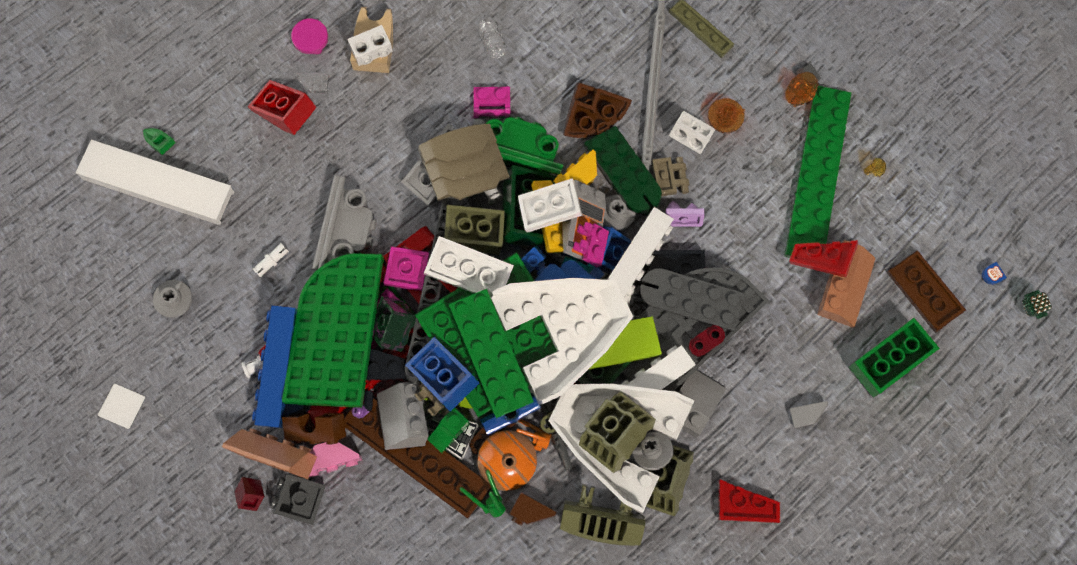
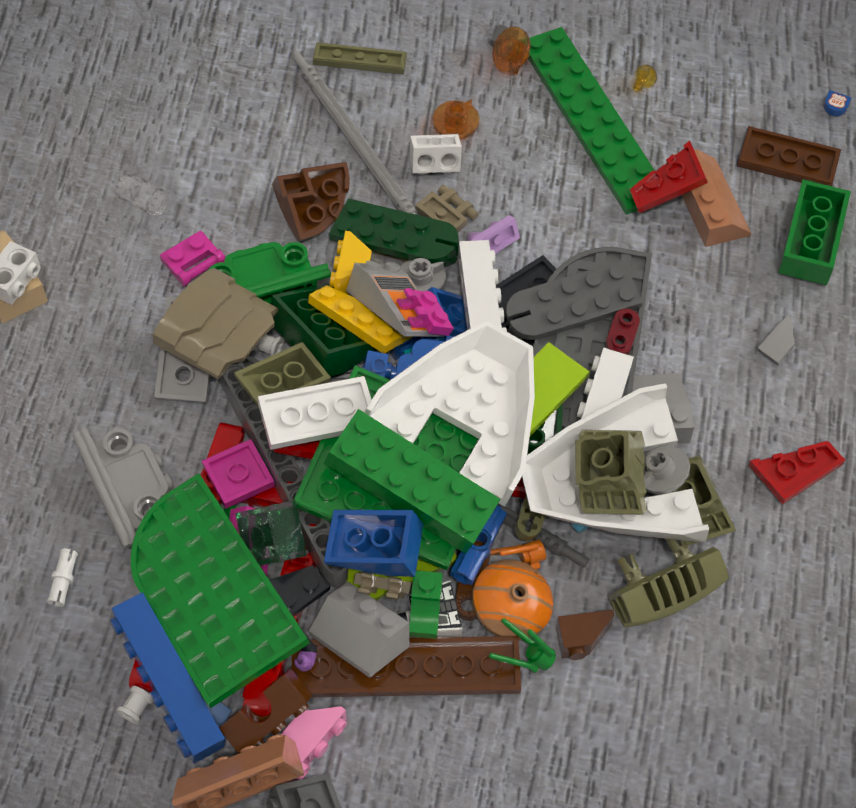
camera: 35 degrees left, 15 degrees down
white plate [518,178,582,232] -> none

